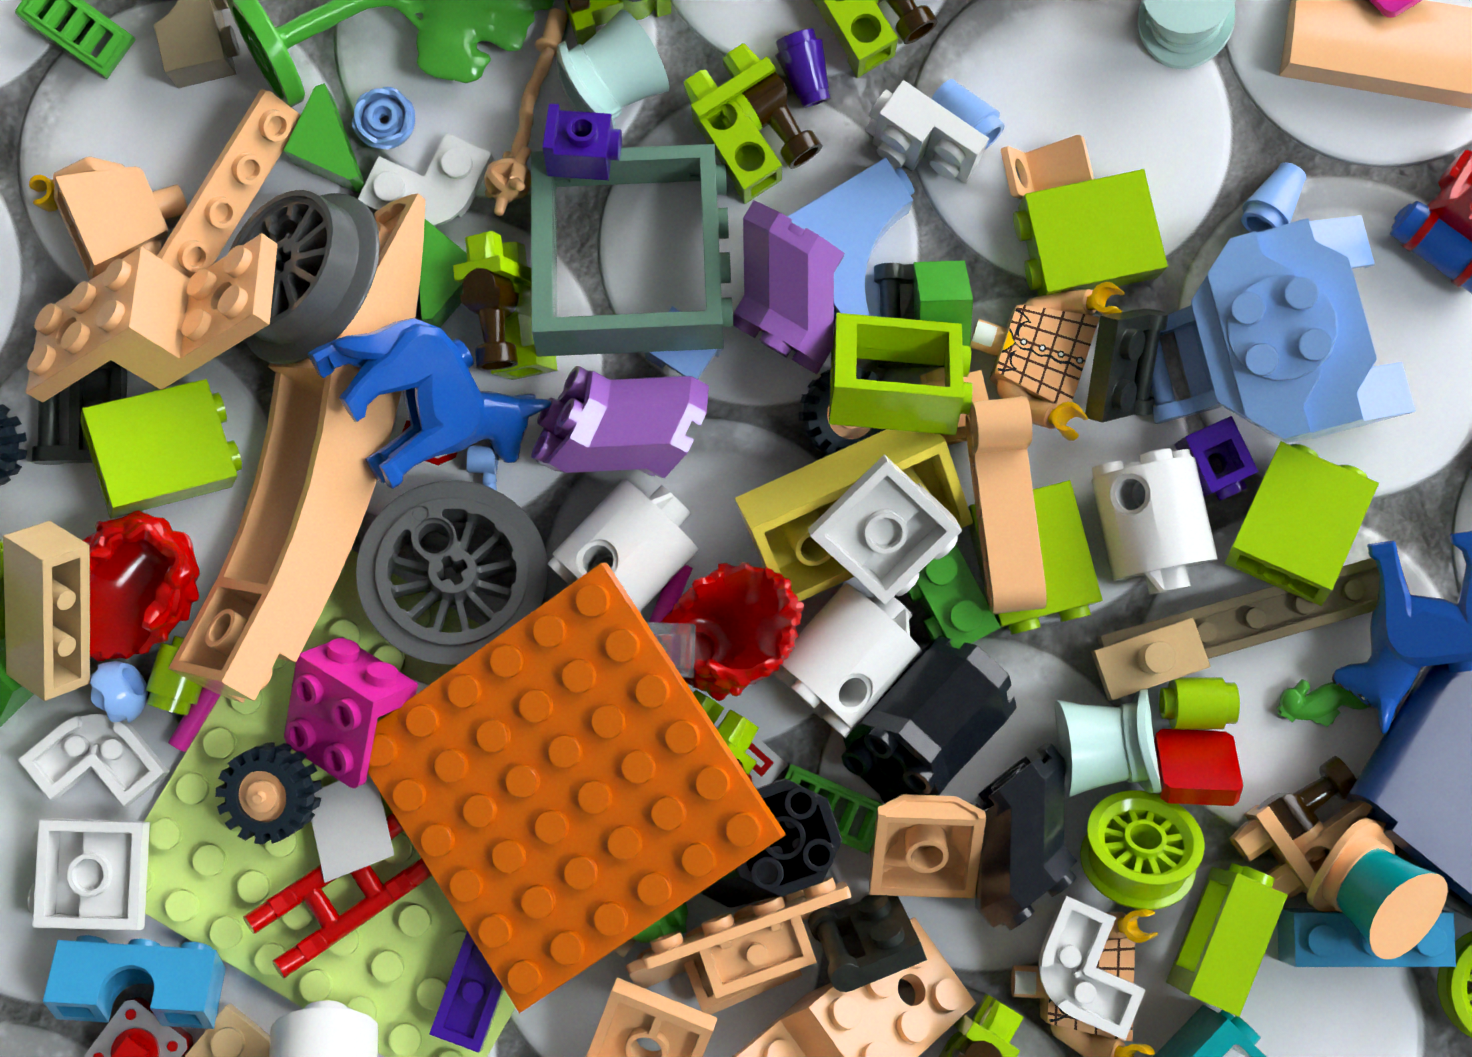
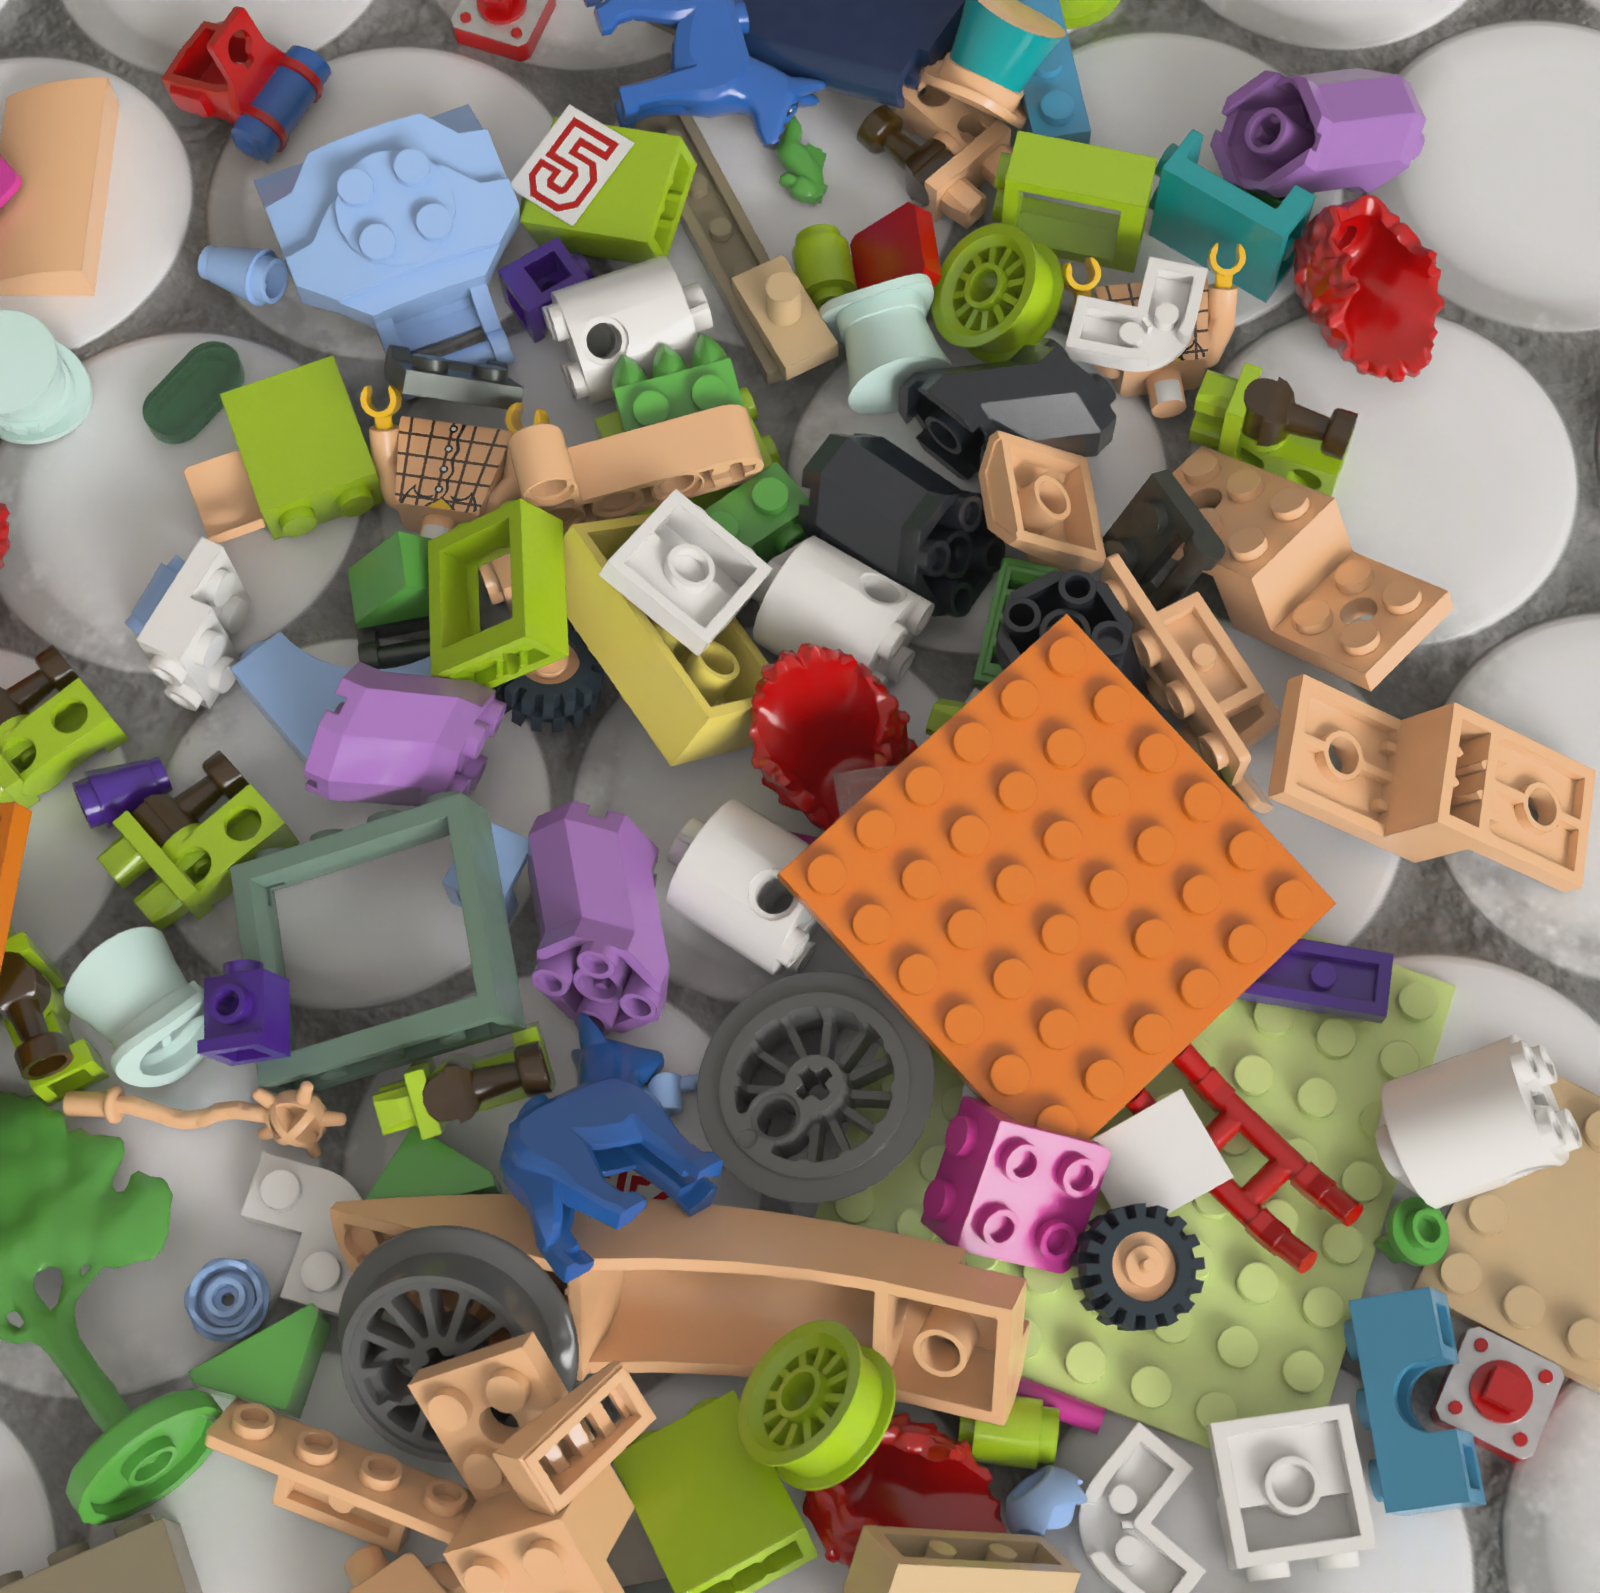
camera: 95 degrees left, 15 degrees down
none -> clear green tile [142,341,245,444]
none -> light nougat slope [493,1360,656,1516]
none -> white sticker [511,104,634,227]
none -> bright green plate [612,333,744,432]
none -> lime wheel [737,1320,896,1491]
none -> bright green plate [1373,1197,1449,1266]

